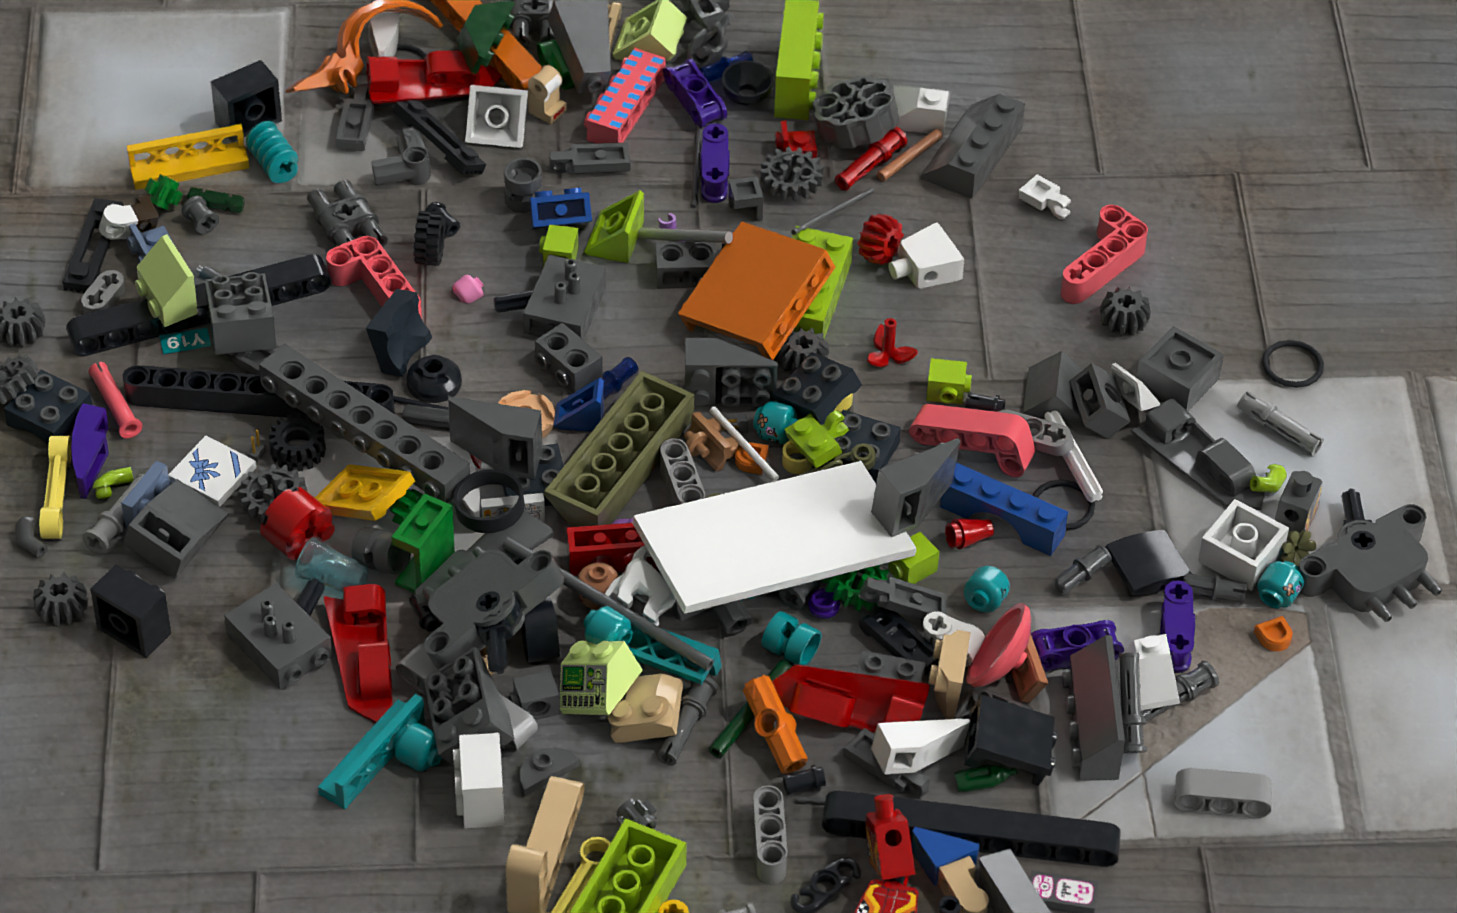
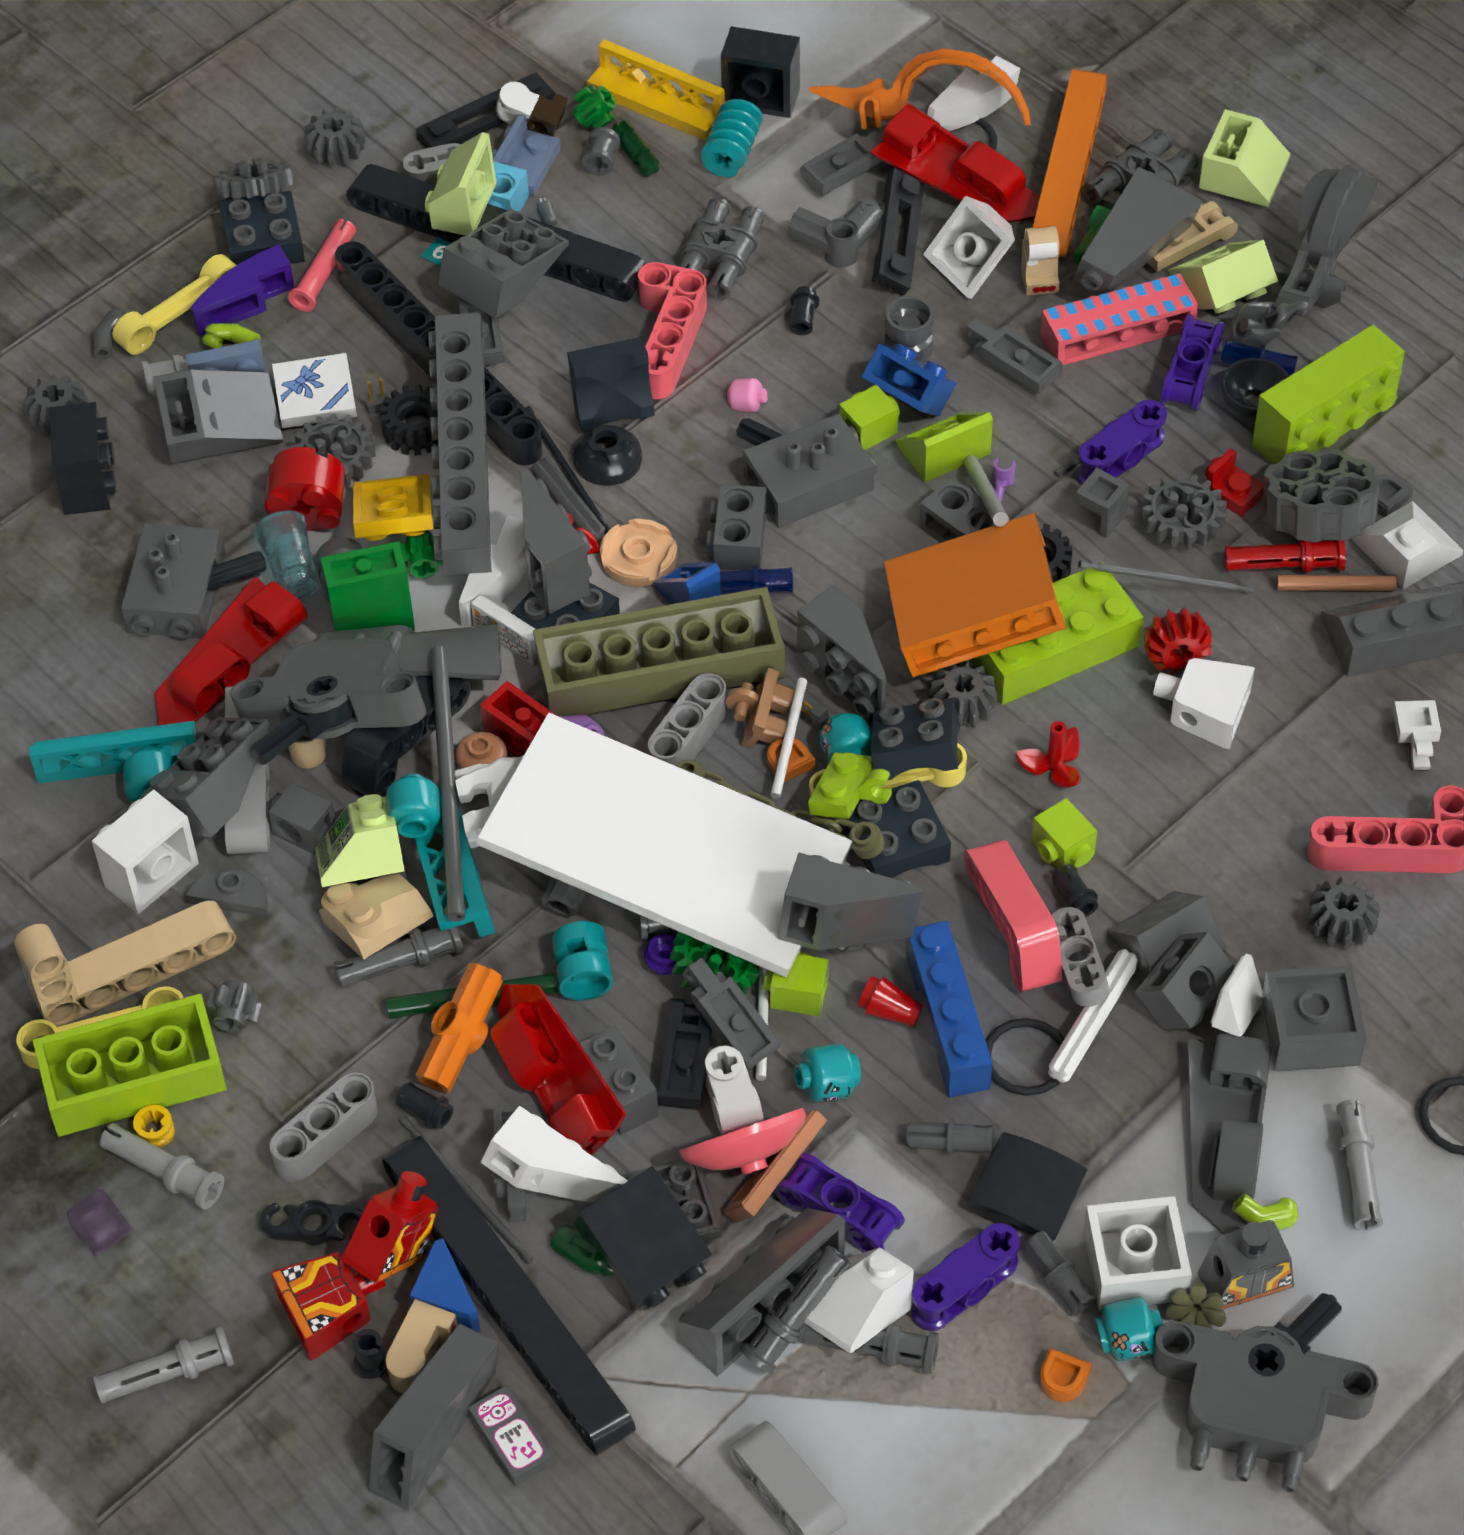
camera: 50 degrees right, 5 degrees up
black tyre [414,211,446,266] -> none
black tyre [454,469,525,533] -> none
dark green slope [456,0,515,75] -> none
tan slope [928,630,971,720] -> none

